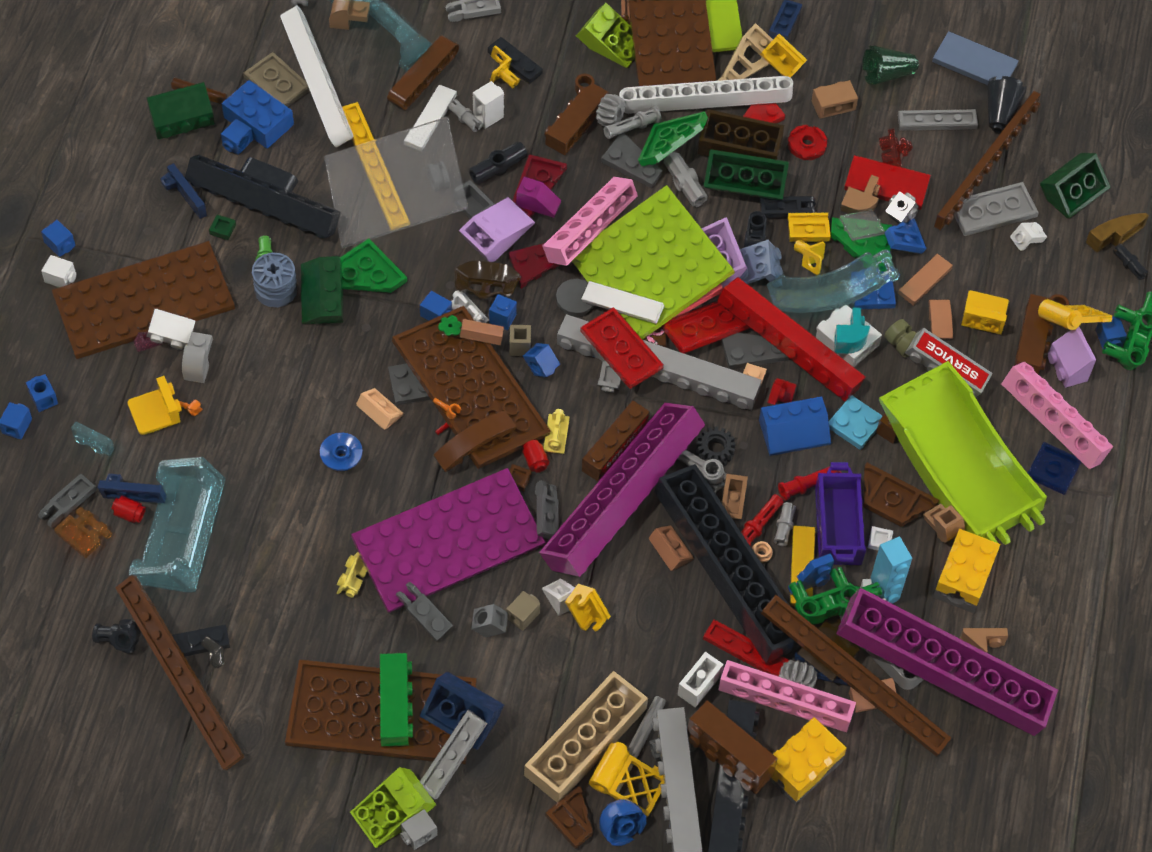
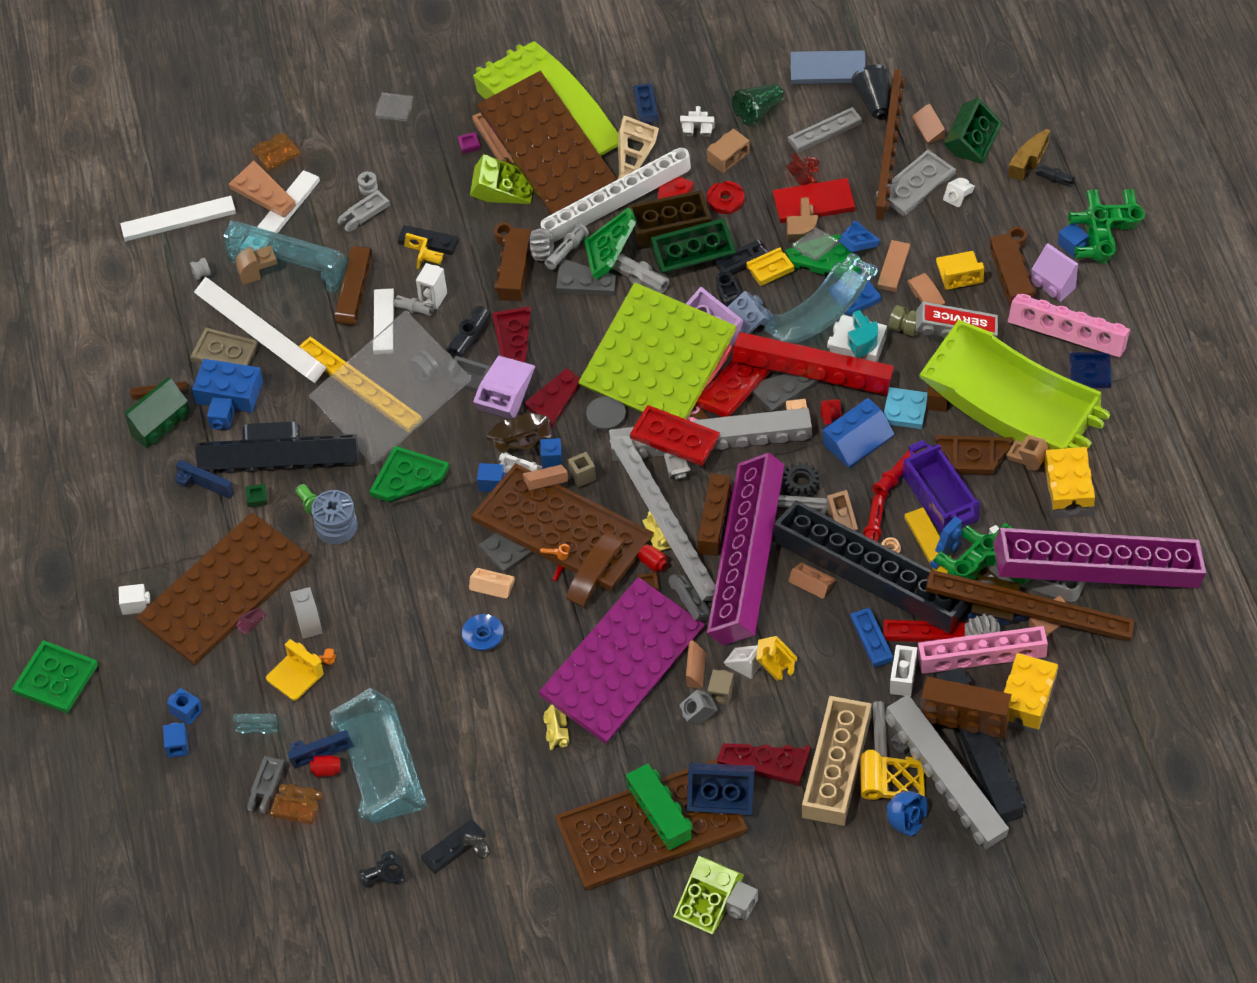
camera: 20 degrees left, 5 degrees down
blue brick [41,220,76,257] -> none
reddish brown plate [115,575,244,770] -> none
white brick [147,309,195,349] -> none
dark green slope [301,256,343,324] -> none
dark grey hinge [396,582,453,641] -> none
light grey tile [420,710,488,799] -> none
green plant [438,315,462,336] -> none
magenta slope [517,177,561,218] -> none
blue brick [523,343,560,377] -> none
bright pink brick [543,177,638,266] -> none
reddish brown wing [545,786,593,849] -> none
white tile [581,281,664,324] -> none
light grey brick [702,459,725,485] -> none
yellow hinge [760,34,807,78] -> none
light grey pin [774,502,796,546] -> none
yellow bracket [794,239,826,275] -> none
white tile [868,526,893,550] -> none
medium azure brick [870,536,912,604] -> none
brick [886,191,918,223] -> none
medium nougat slope [960,628,1008,653] -> none
yellow piece [1038,299,1112,330] -> none
none -> light grey plate [609,436,716,601]
none -> white hips [680,106,715,137]
none -> nougat slope [686,640,706,688]
none -> dark red wing [717,743,811,786]
none -> blue plate [850,607,893,668]
none -> nougat slope [912,104,945,144]

